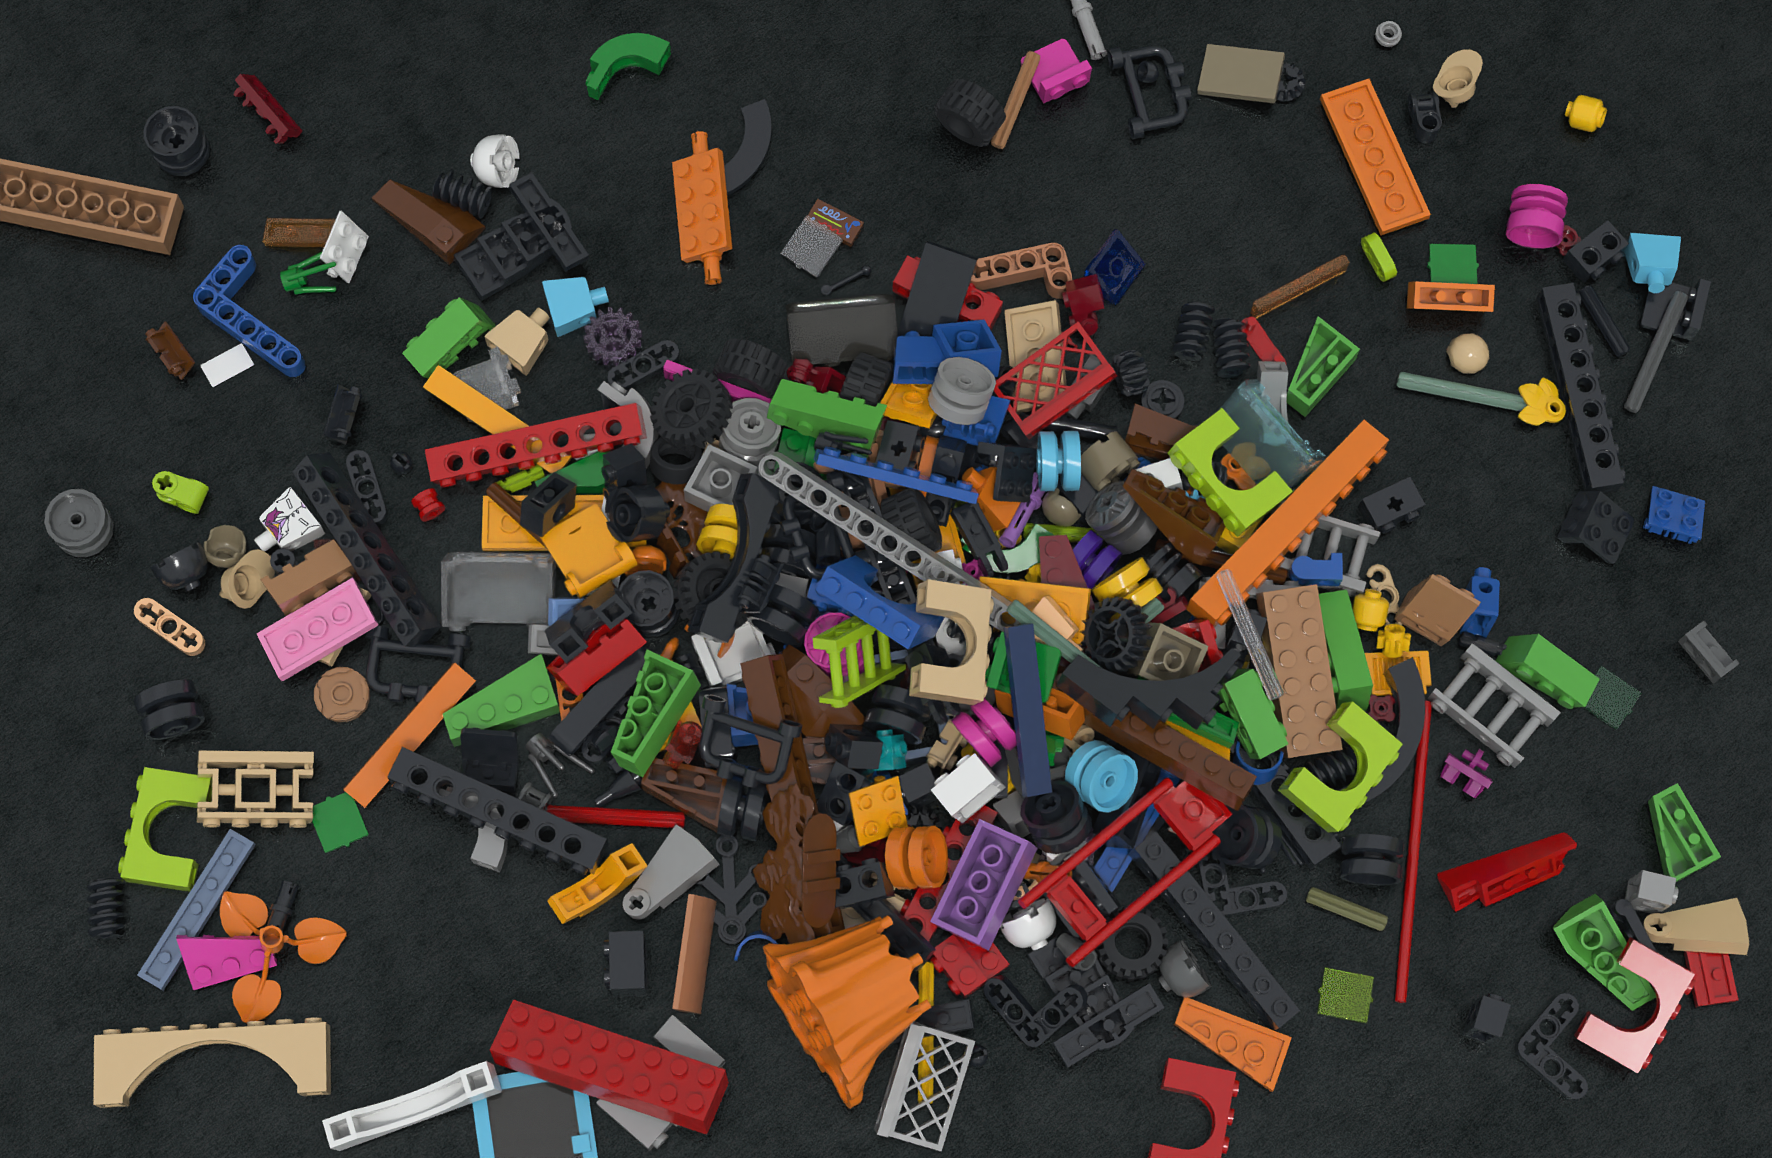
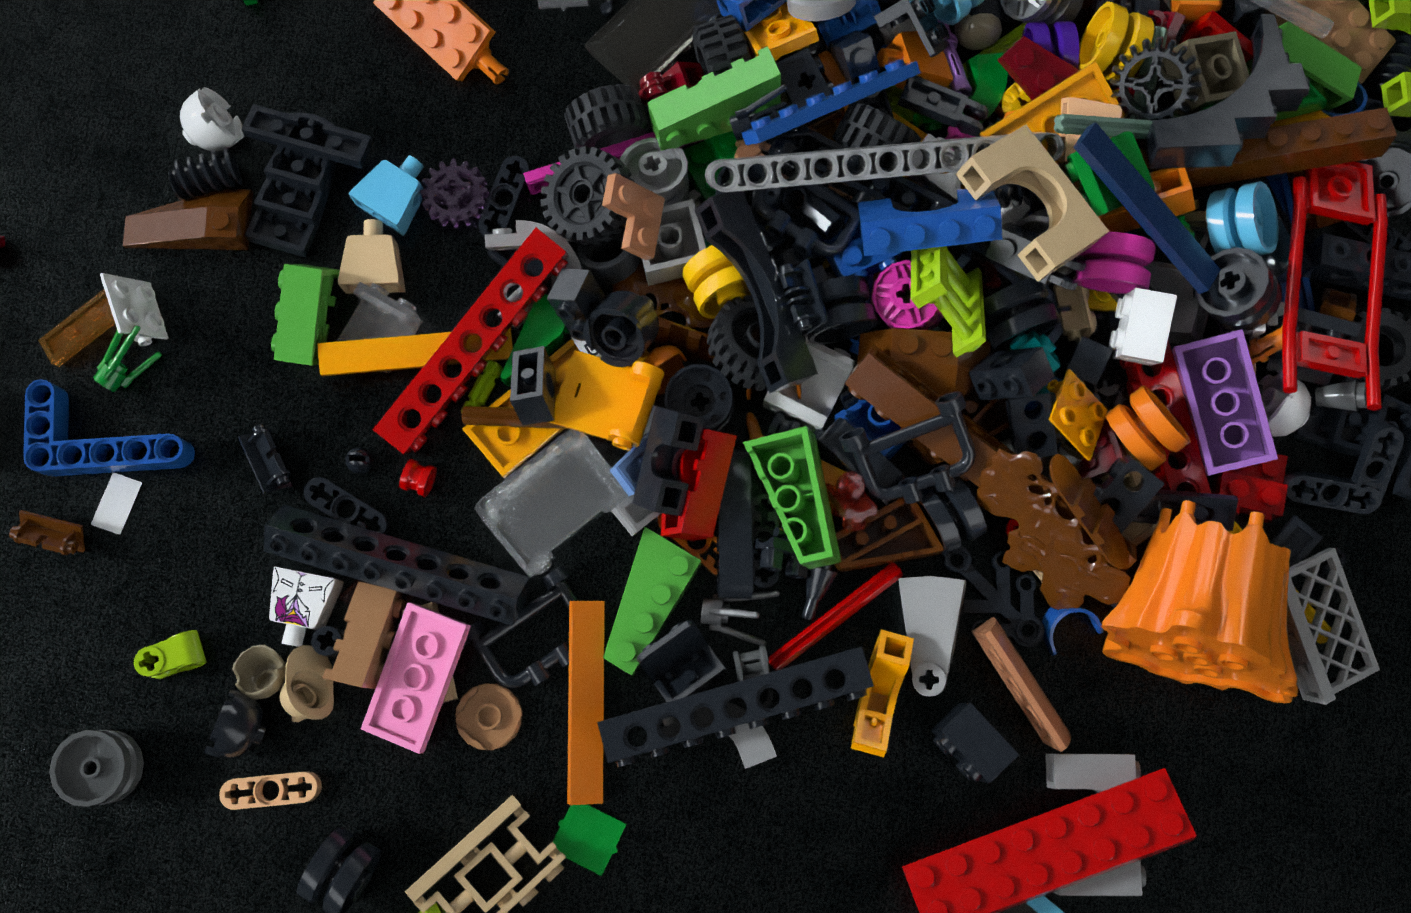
camera: 35 degrees left, 5 degrees up
none -> nougat plate [602,173,665,260]
none -> reddish brown tile [1319,288,1357,322]

